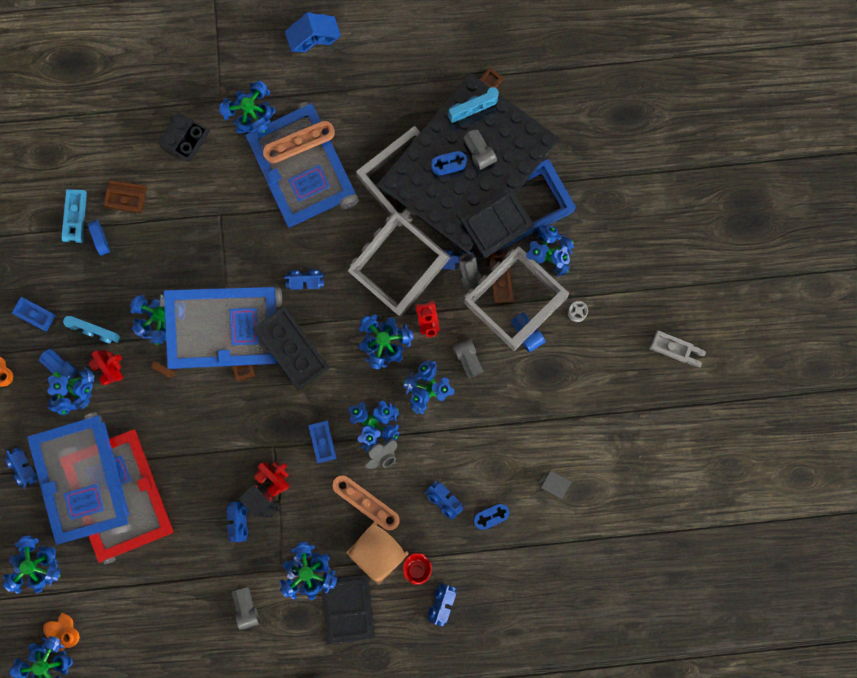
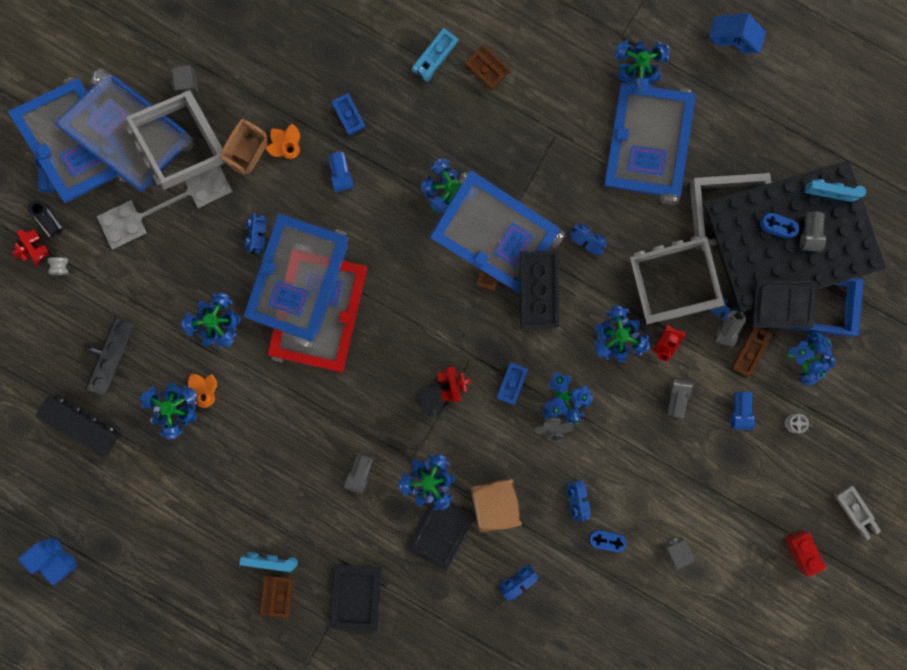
camera: 30 degrees right, 5 degrees up
blue plant [47,367,95,415] -> none
dark azure plate [63,316,120,344] -> none
blue beam [88,220,110,256] -> none
red hips [88,350,124,385] -> none
reddish brown tile [151,361,175,378] -> none
black slope [158,112,210,162] -> none
blue hinge [227,502,248,542] -> none
nougat plate [263,121,335,163] -> none
nougat plate [333,476,400,530] -> none
red hair [402,553,432,585] -> none
blue plant [403,360,454,414] -> none
light grey window [464,246,569,351] -> none
reddish brown tile [479,67,504,89] -> none
none -> red brick [784,530,827,577]

